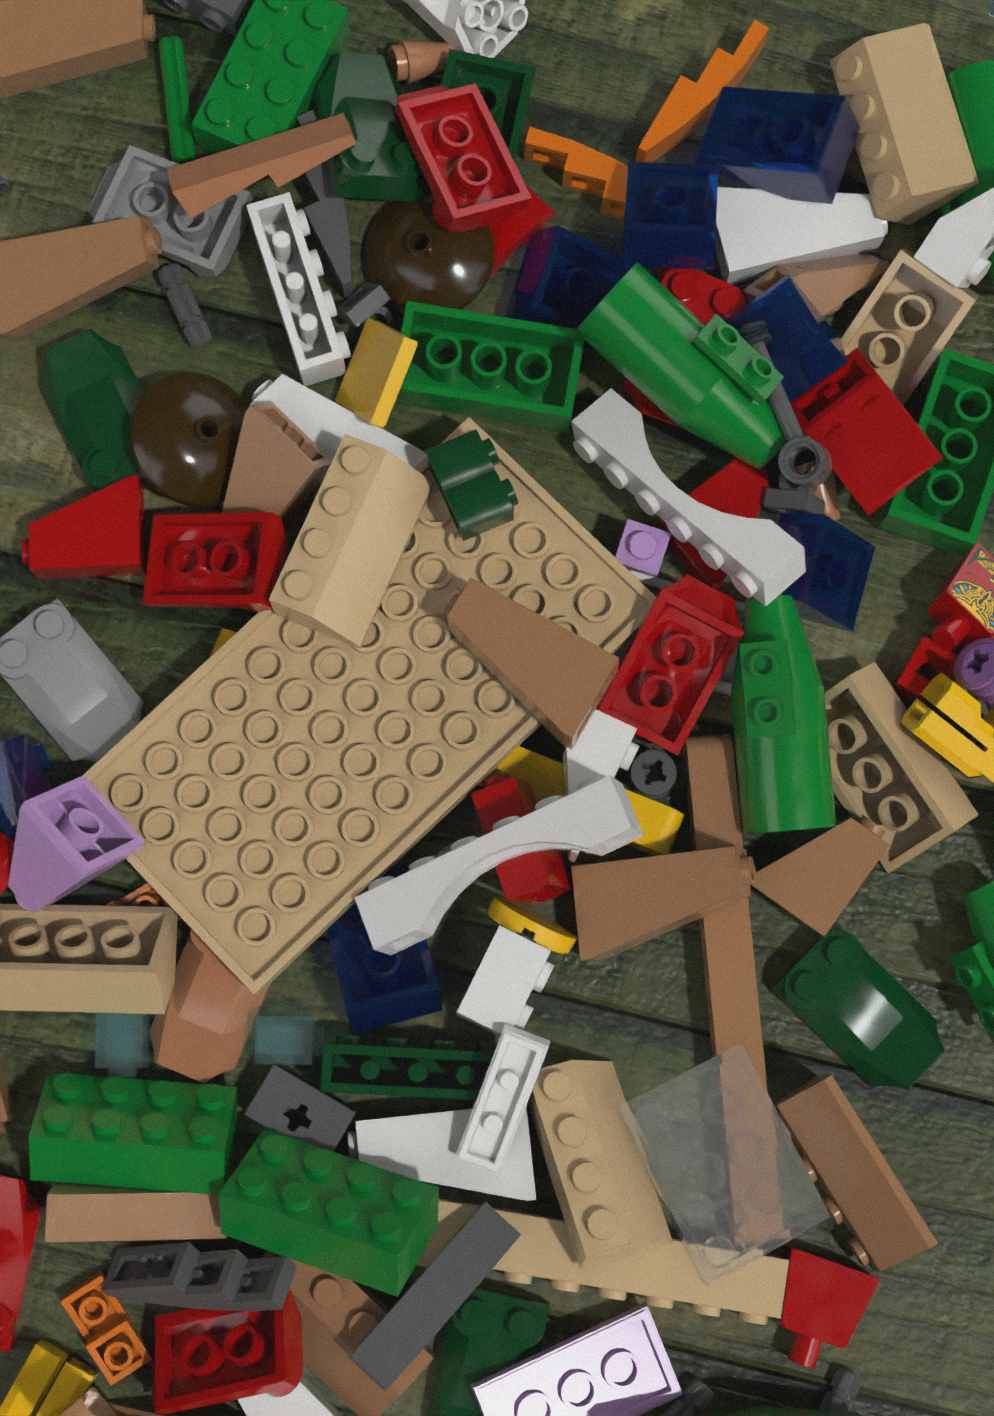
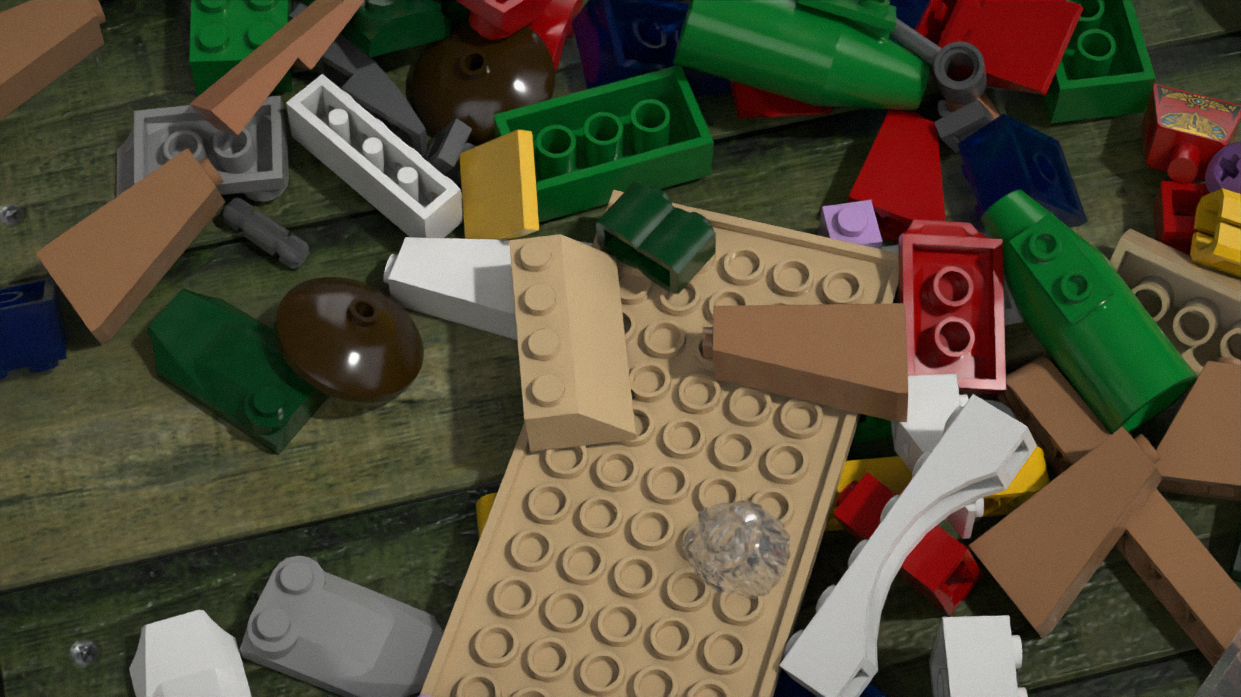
camera: 25 degrees left, 20 degrees down
red slope [21,476,146,579] -> none
red slope [142,512,288,612] -> none
green axle [158,36,196,164] -> none
medium nougat slope [222,401,332,528] -> none
yellow tile [487,895,577,955] -> none
white arch [571,389,806,607] -> none
none -> clear hair [682,500,791,599]

